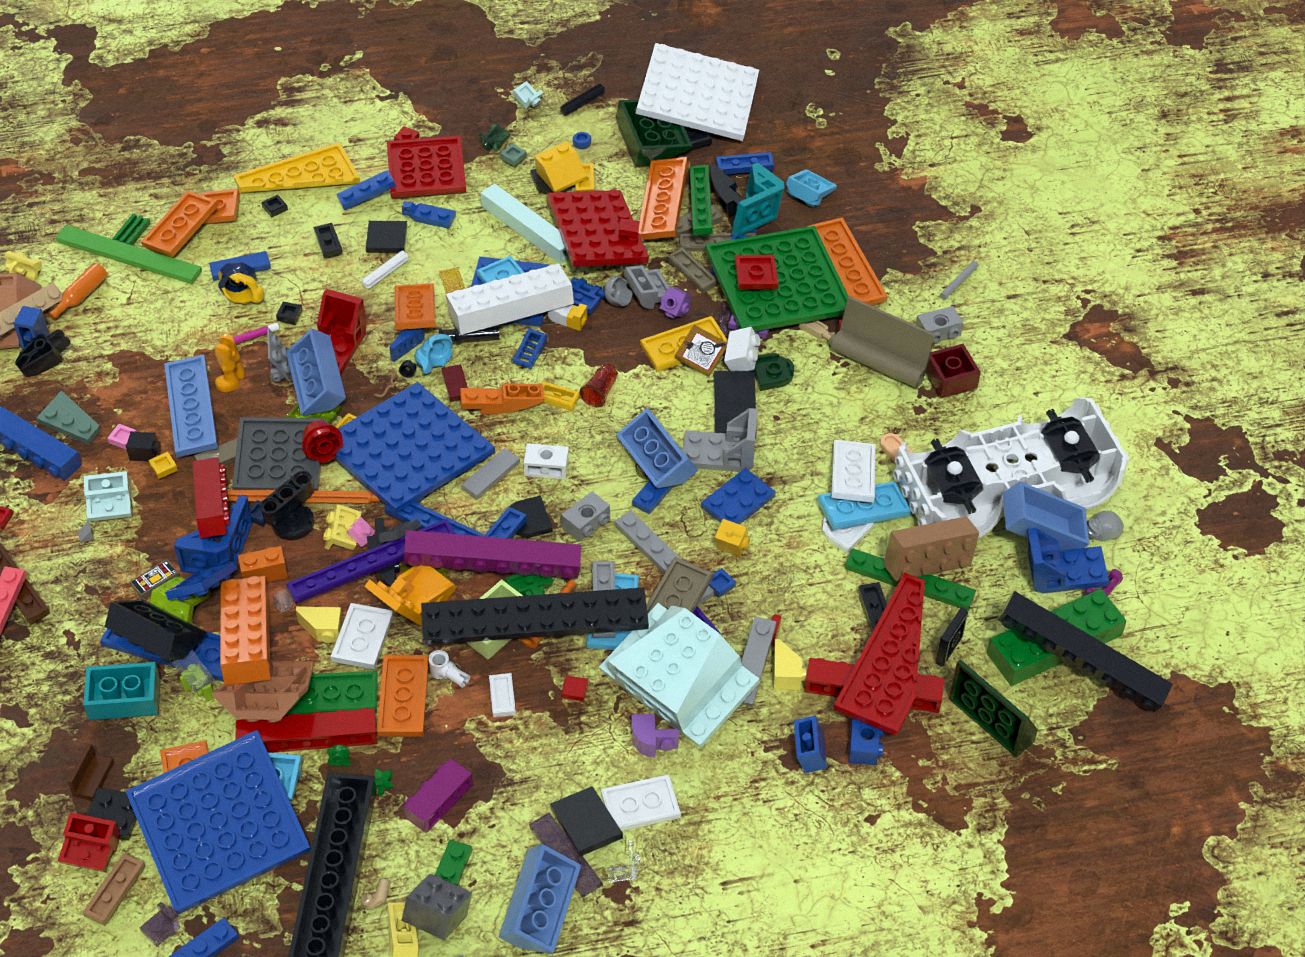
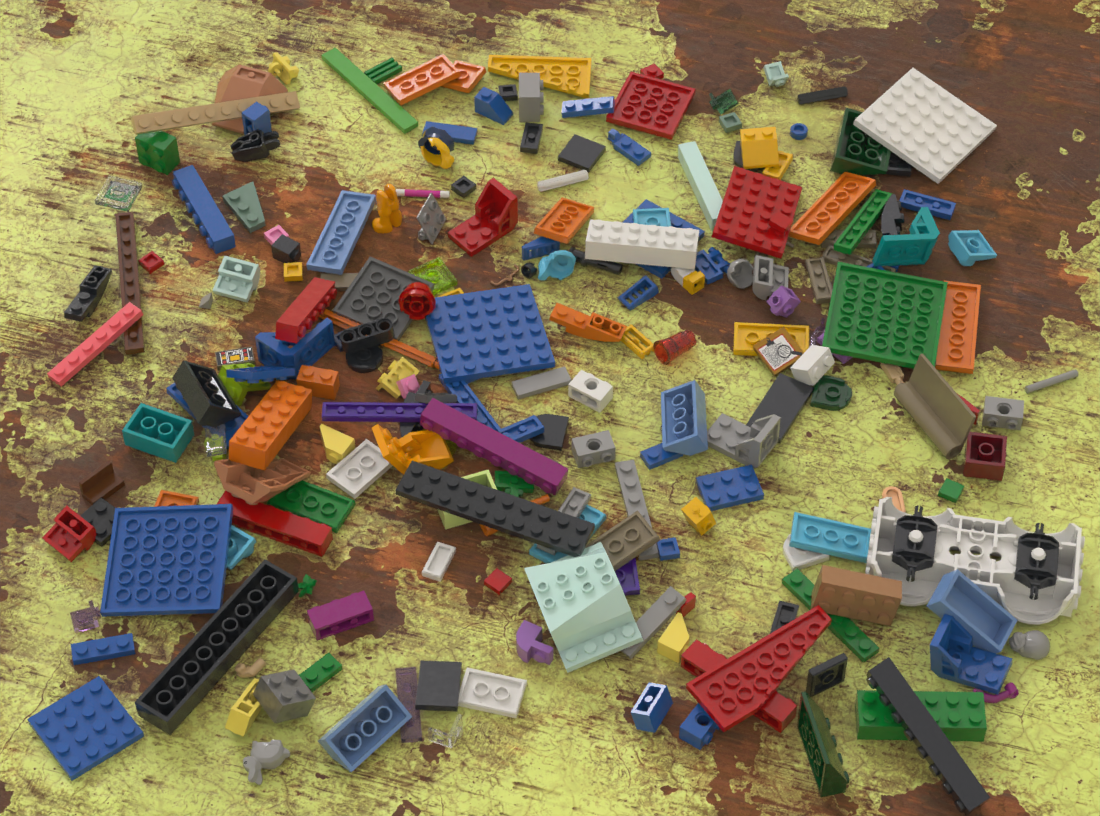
camera: 30 degrees right, 0 degrees up
orange piece [49,263,108,319] -> none
medium nougat plate [83,853,145,926] -> none
clear plate [272,589,294,612] -> none
medium blue slope [286,328,346,416] -> none
green plate [327,745,351,767] -> none
orange plate [377,655,429,737] -> none
white pin [429,650,470,688] -> none
clear yellow tile [439,267,465,294] -> none
dark red tile [441,364,468,402] -> none
red plate [734,255,778,289] -> none
white tile [831,440,876,503] -> none
none -> blue slope [474,87,513,125]
none -> light grey brick [519,73,544,122]
none -> green tile [938,478,964,503]

